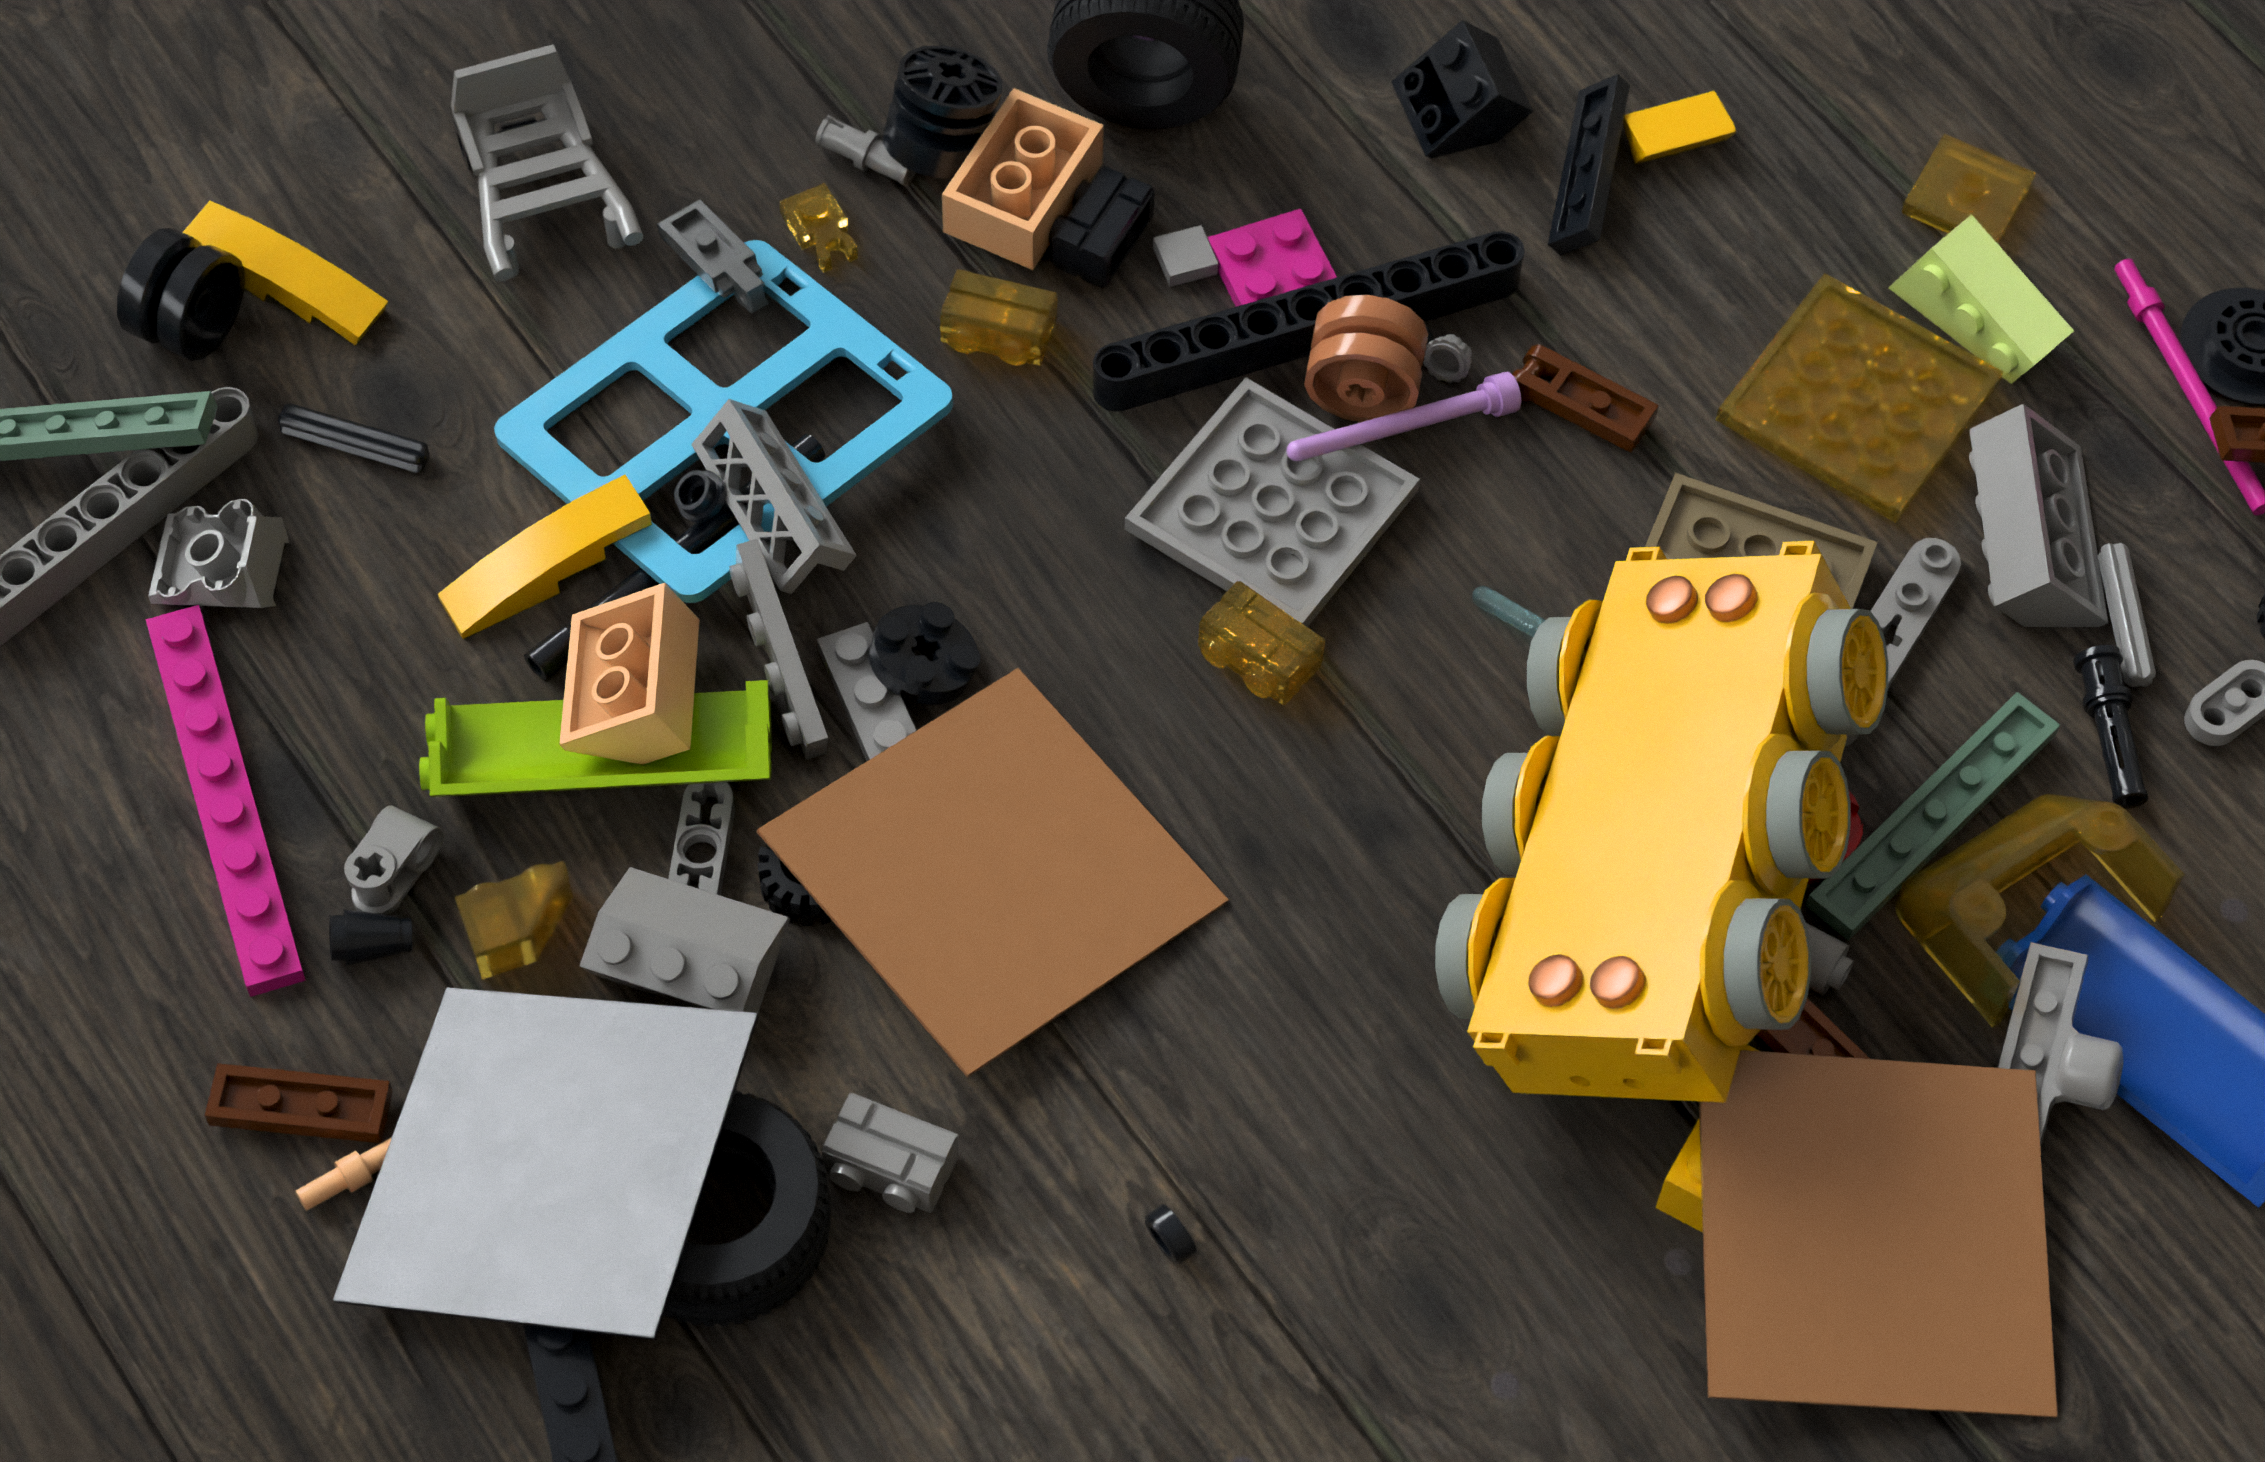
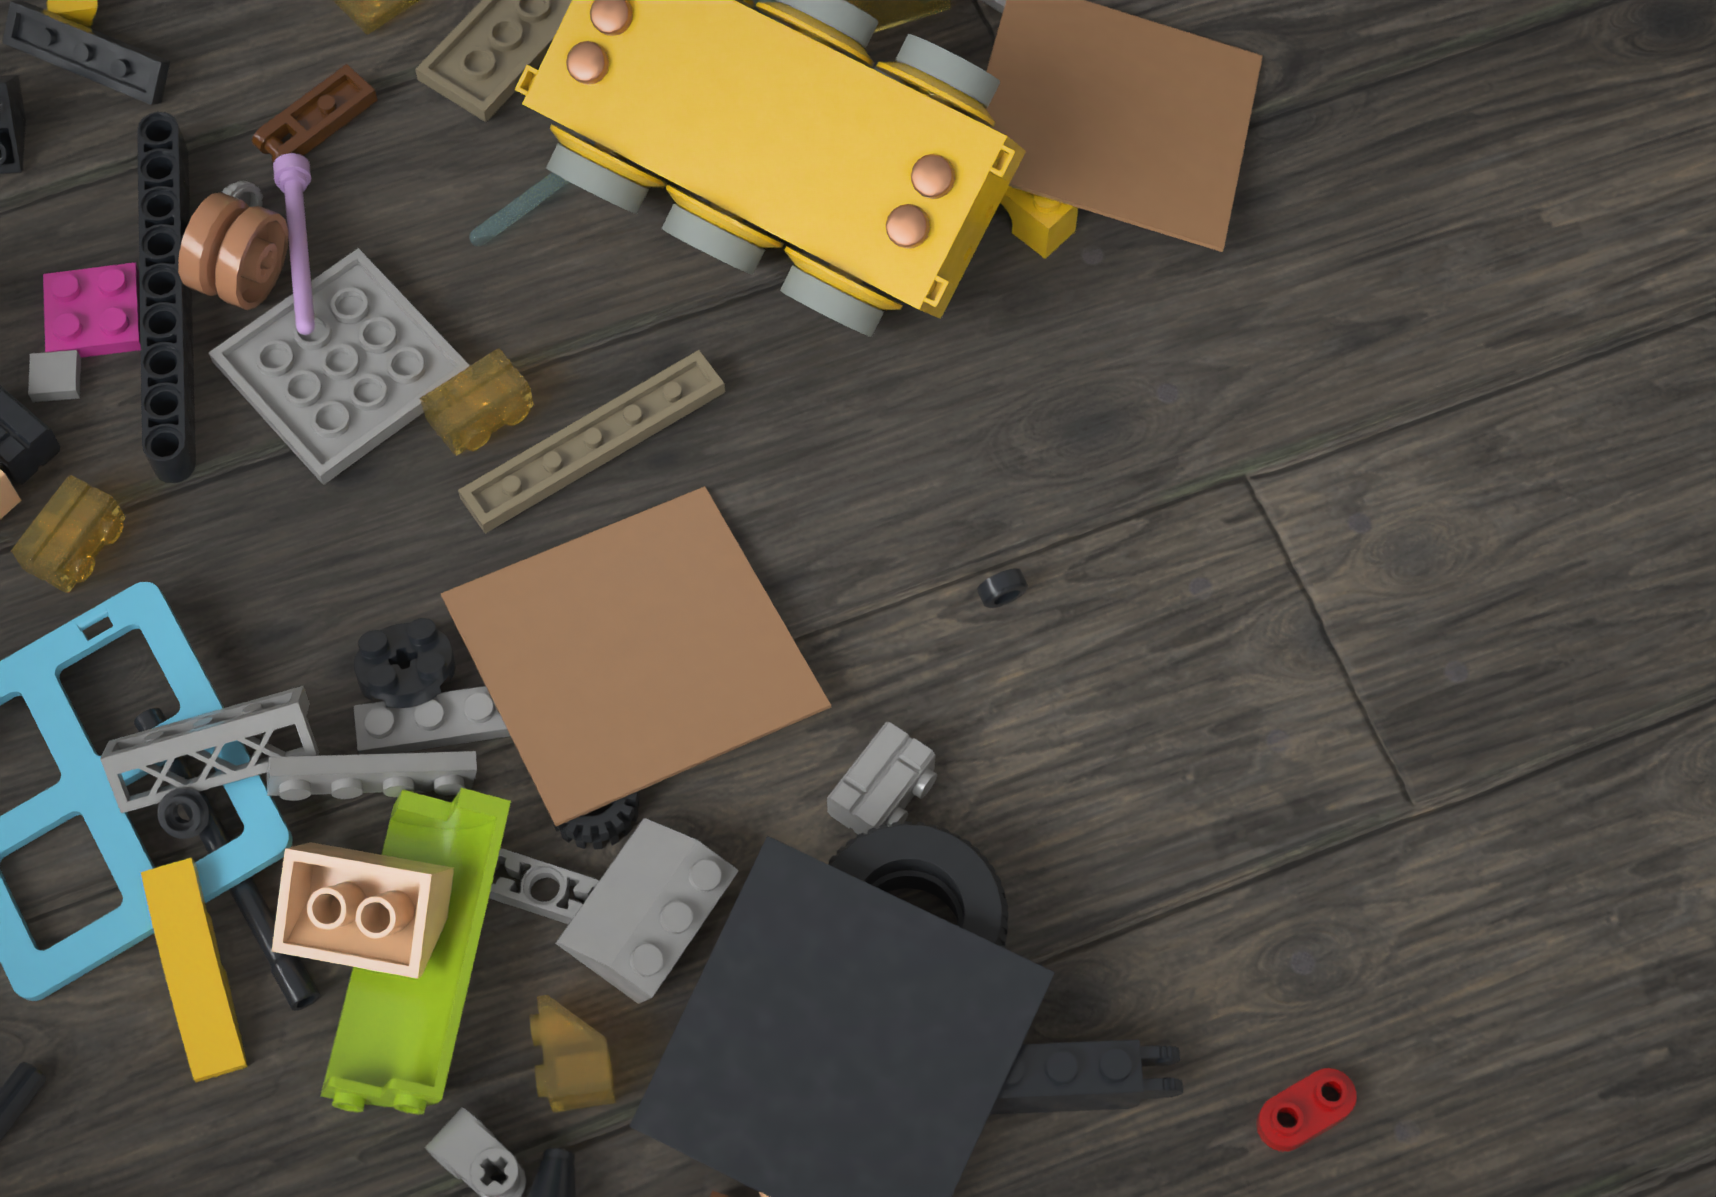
camera: 75 degrees left, 5 degrees up
none -> dark tan plate [458,350,725,534]

